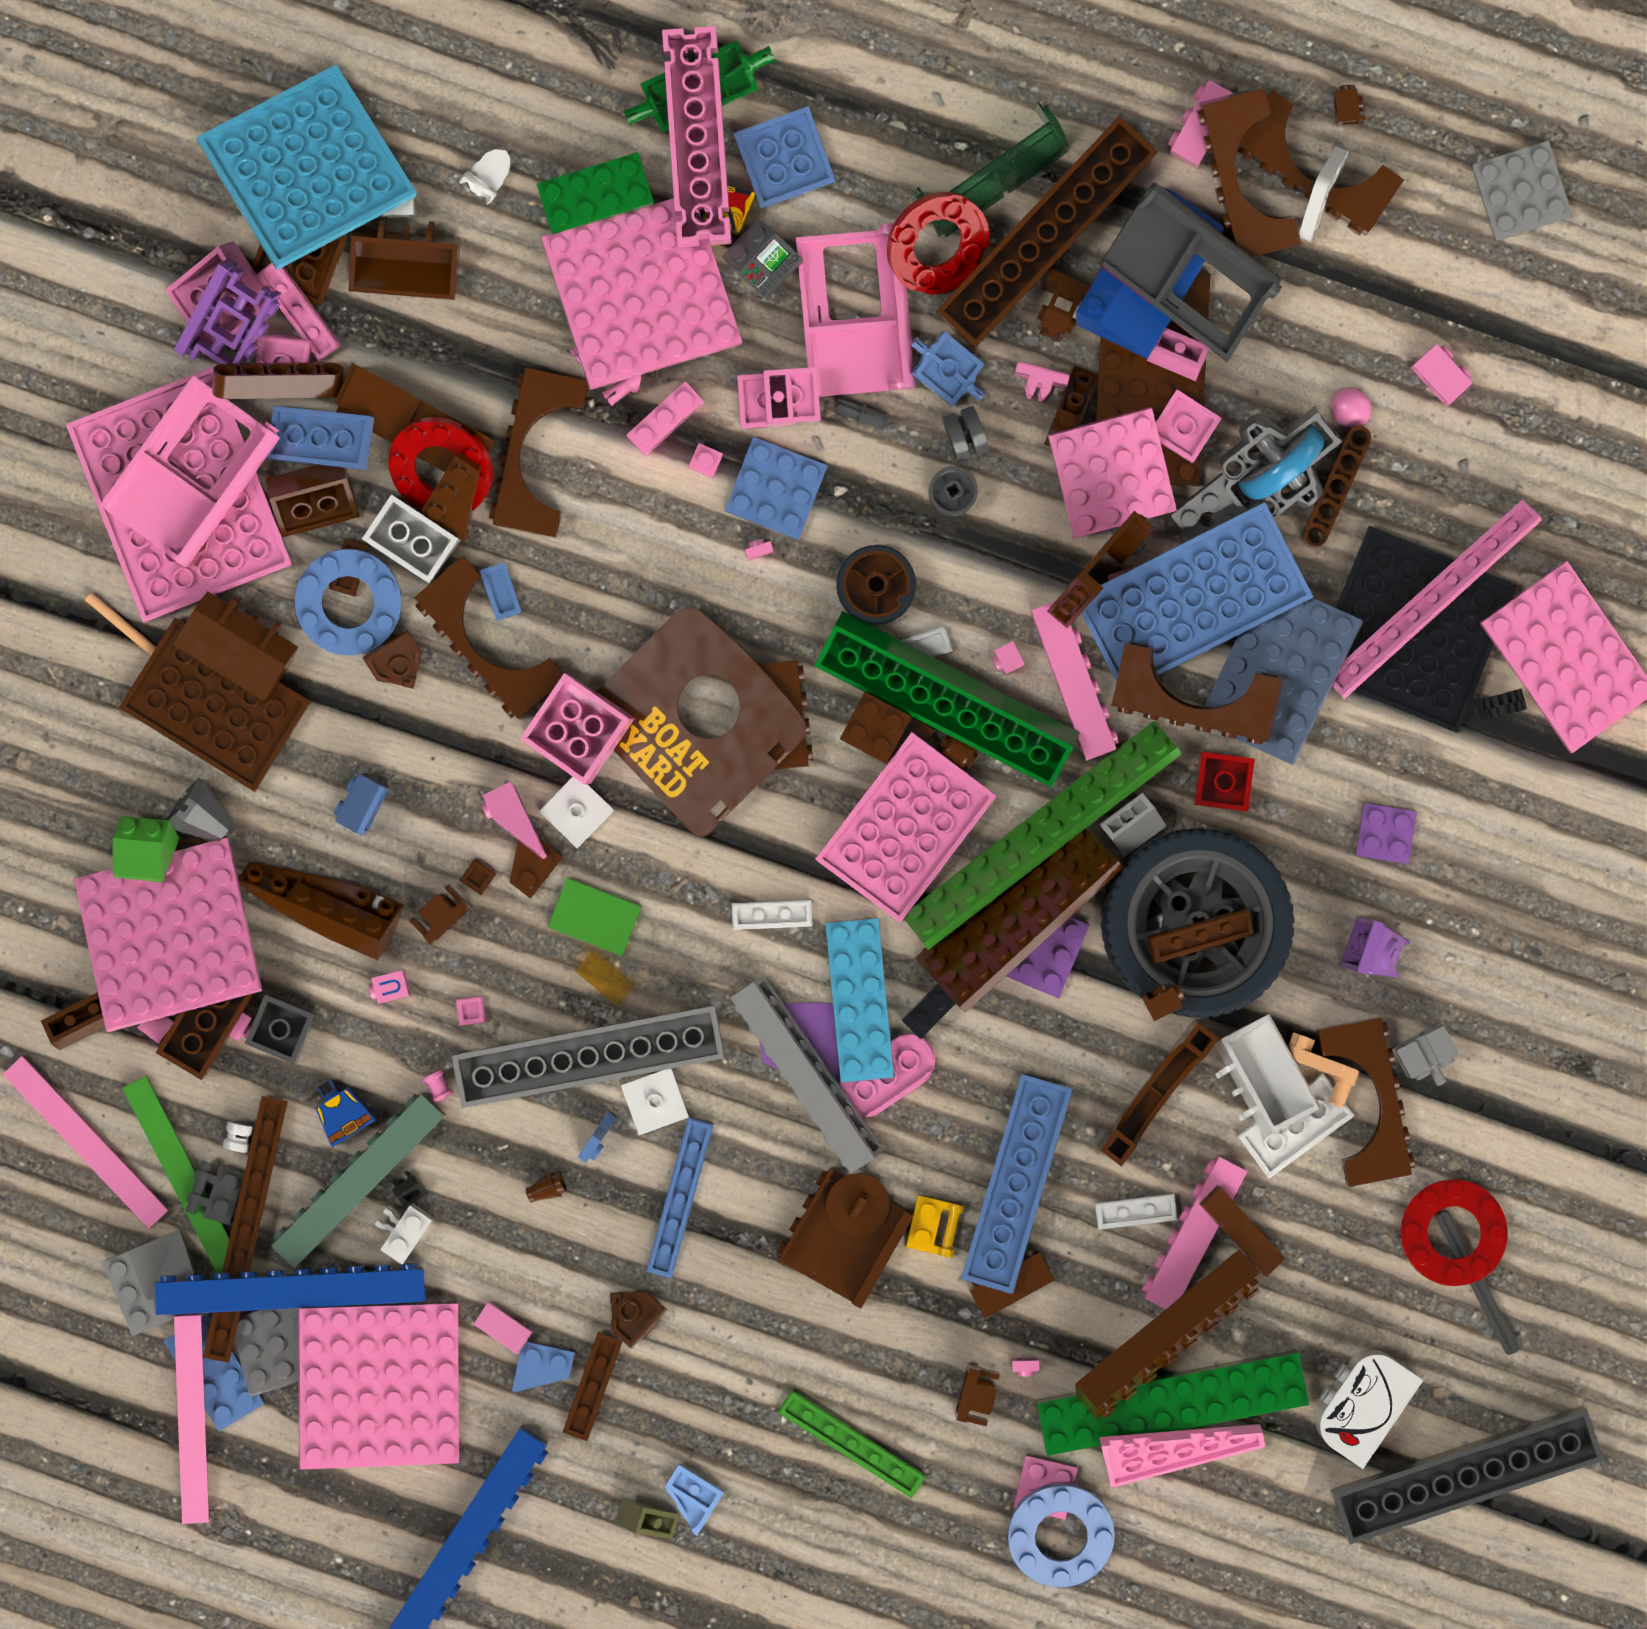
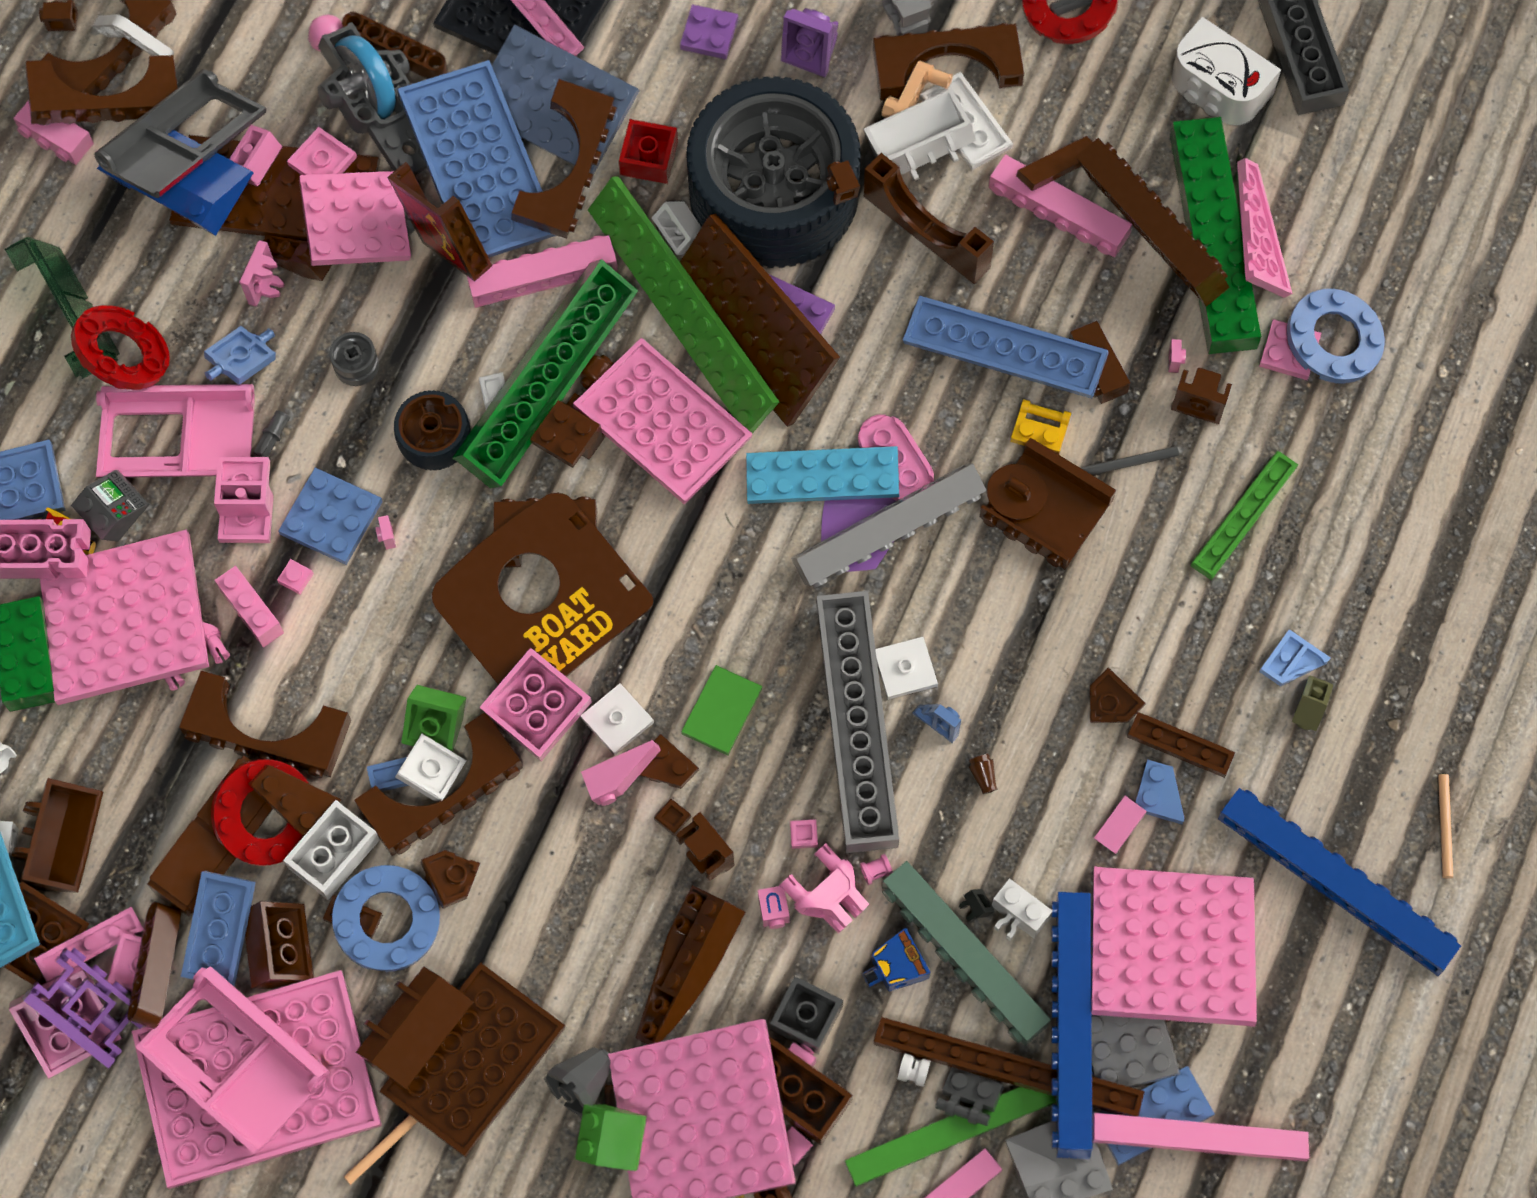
camera: 80 degrees left, 20 degrees down
medium blue slope [334,774,390,836] -> none
clear yellow tile [575,951,633,1005] -> none
medium blue tile [646,1117,714,1279] -> none
white tile [732,900,812,930] -> none
black brick [901,983,956,1039] -> none
reddish brown brick [936,116,1158,350] -> none
dark grey wheel [942,406,990,463] -> none
bright pink plate [991,641,1025,675] -> none
reddish brown tile [1037,268,1091,342] -> none
white tile [1095,1193,1178,1230] -> none
reddish brown tile [1147,908,1255,963] -> none
none -> white plate [395,734,467,802]
none -> bright green slope [401,685,466,752]
none -> bright pink connector [779,843,869,934]
none -> dark grey bar [1080,446,1179,475]

